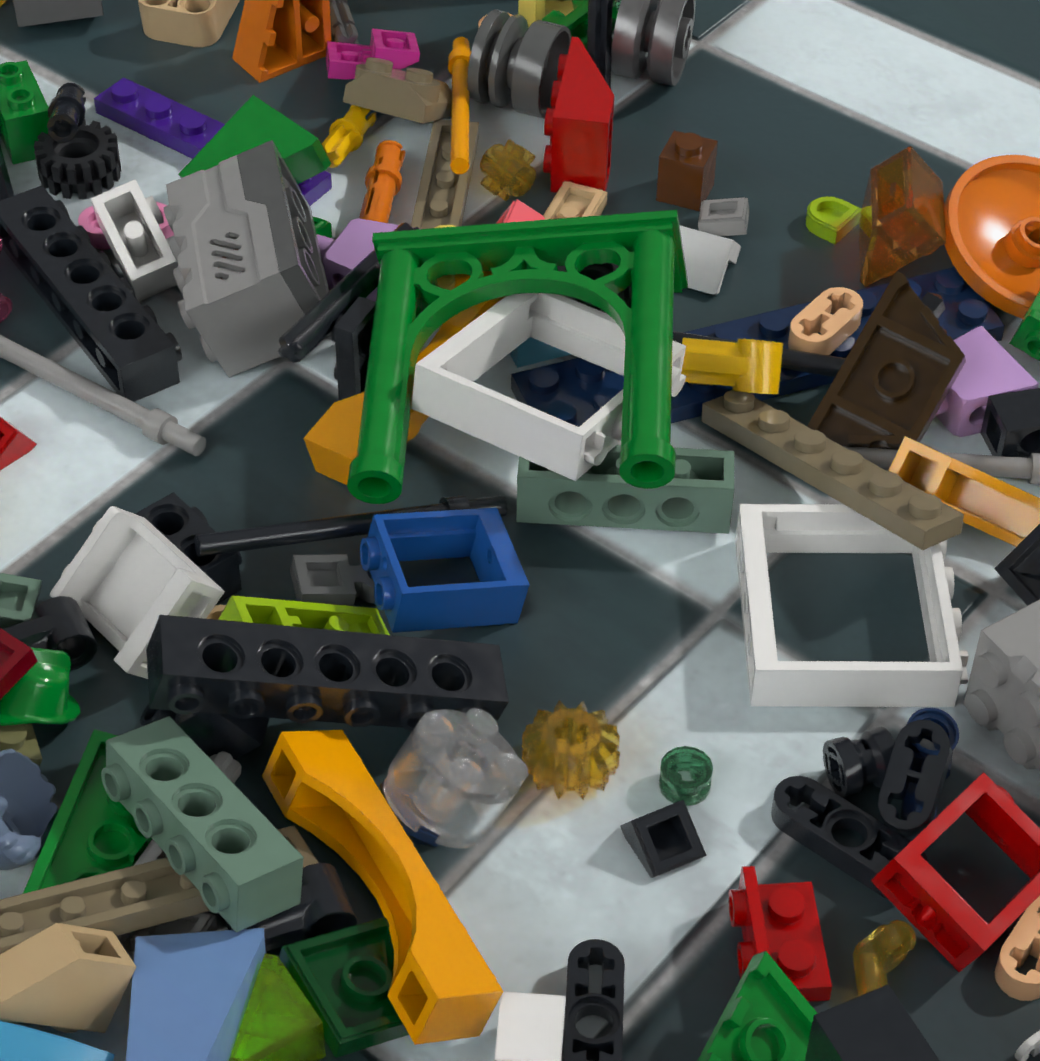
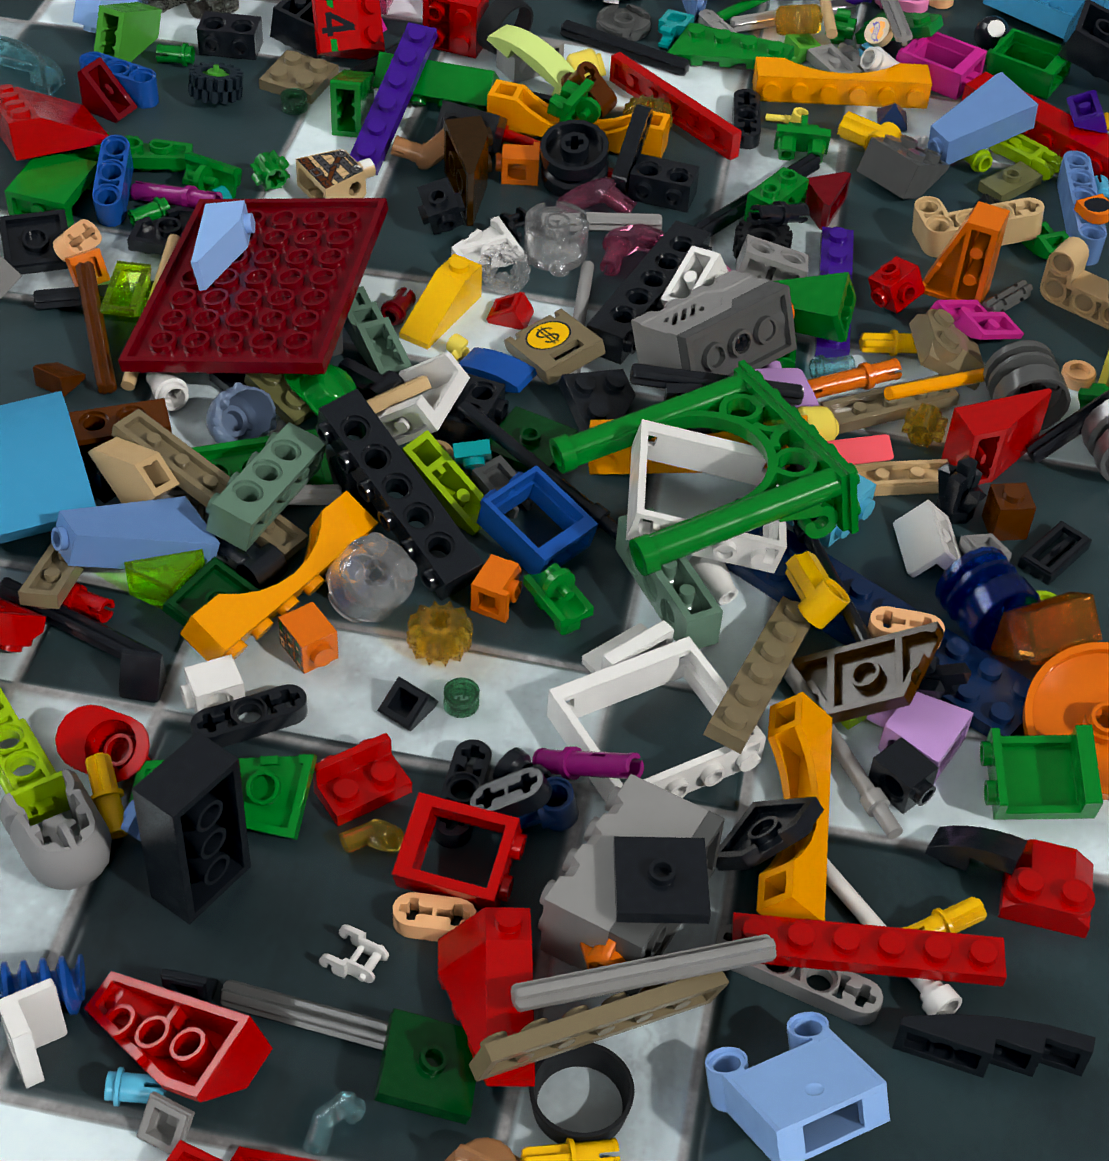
camera: 60 degrees right, 0 degrees up
none -> orange brick [278,602,339,674]
none -> tan tile [366,375,432,414]
none -> light yellow hand [446,334,470,361]
none -> teal plate [452,439,492,476]
none -> blue slope [459,347,537,393]
none -> orange brick [470,554,522,623]
none -> dark green plate [489,406,578,473]
none -> dark tan container [504,309,606,385]
none -> green hips [523,563,594,635]
none -> magenta pin [532,746,644,780]
none -> black plate [558,369,636,432]
none -> white panel [582,620,674,673]
none -> light grey brick [735,234,809,281]
none -> dark red slope [805,171,851,230]
none -> clear light blue pin [809,355,856,378]
none -> red brick [868,256,925,314]
none -> clear blue wheel [935,546,1042,651]
none -> black rock [936,455,987,524]
none -> black tile [1017,521,1092,585]

